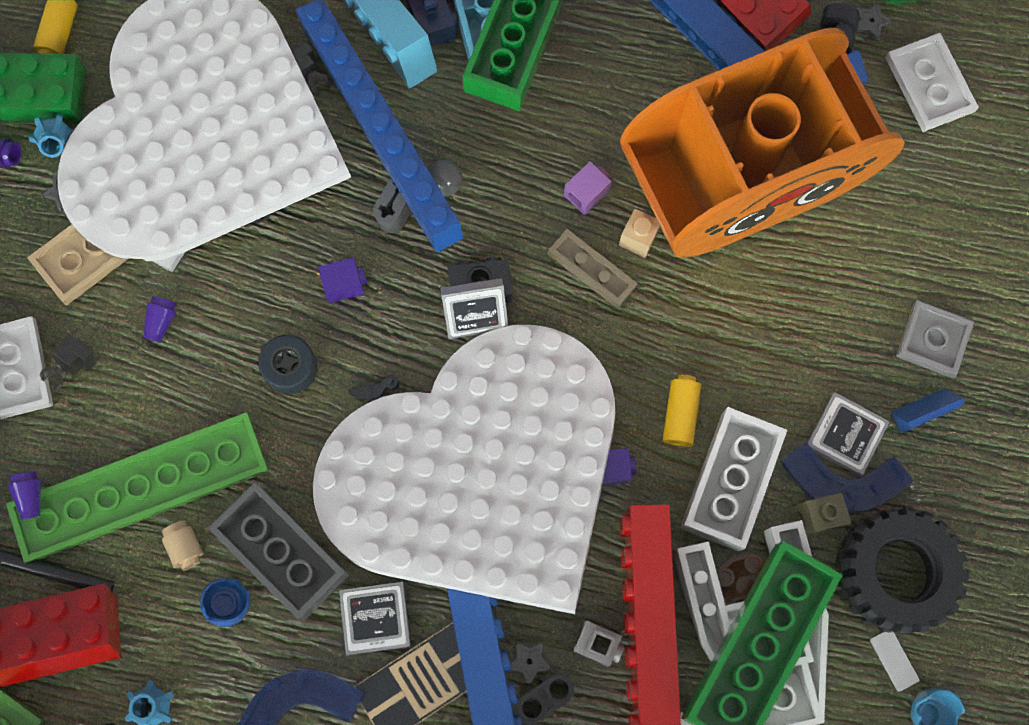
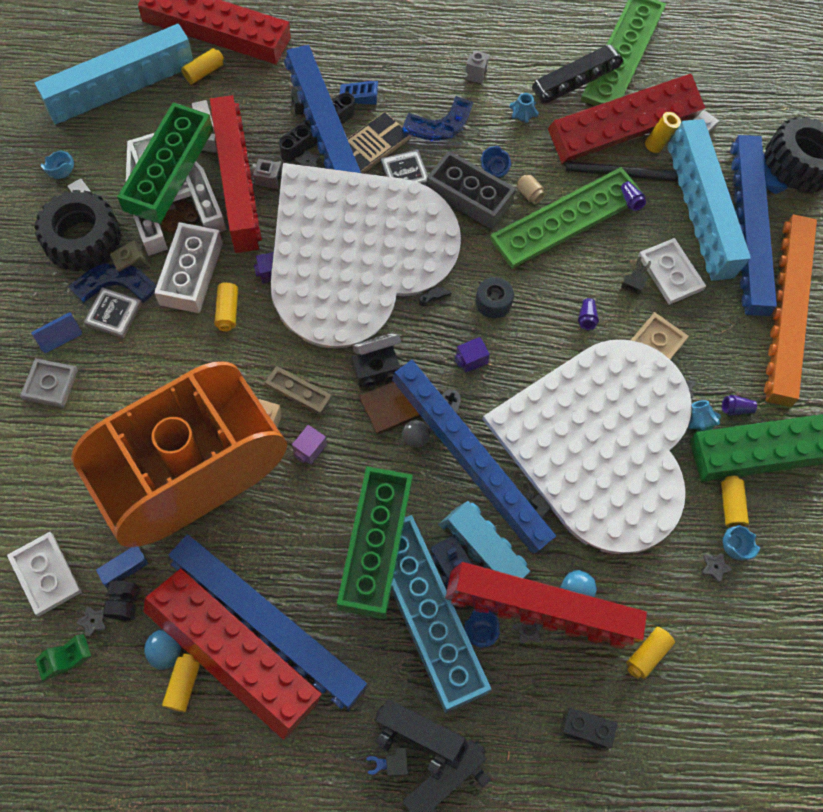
camera: 170 degrees right, 10 degrees down
none -> reddish brown tile [359,382,421,435]

